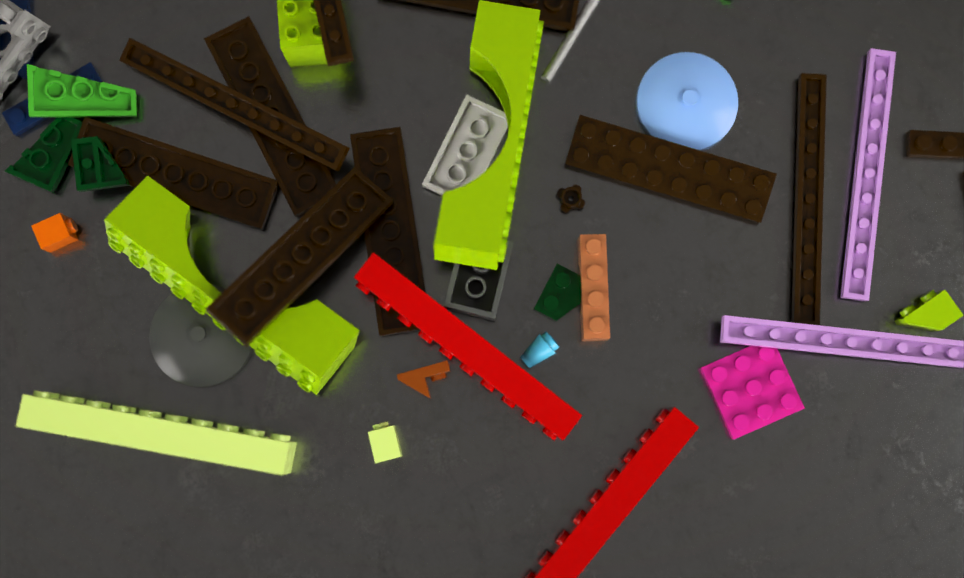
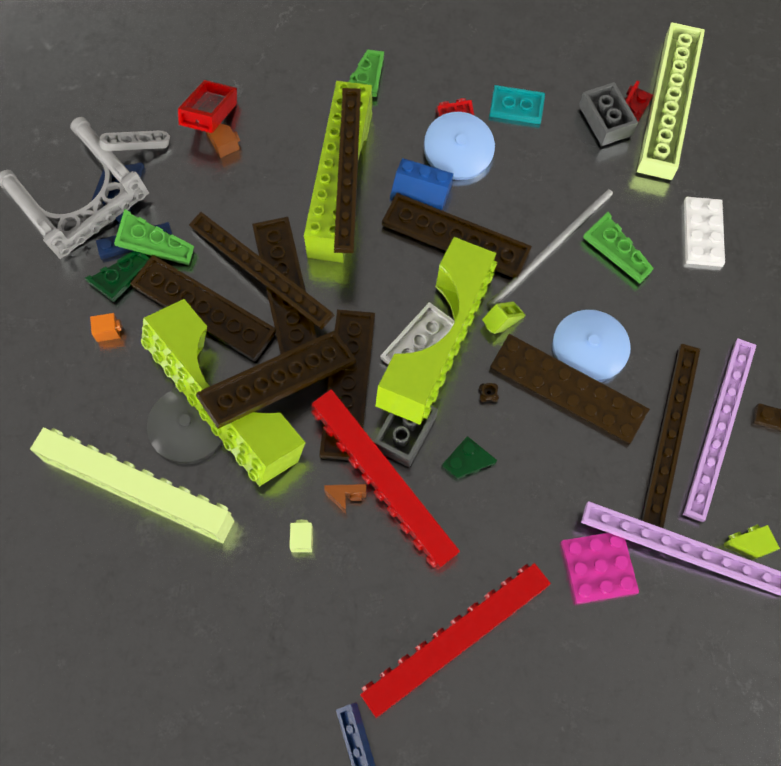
camera: 15 degrees right, 15 degrees down
dark green wing [71,136,129,192] -> none
medium azure cone [520,331,560,368] -> none
nougat arch [577,234,610,341] -> none
none -> lime slope [482,302,526,334]

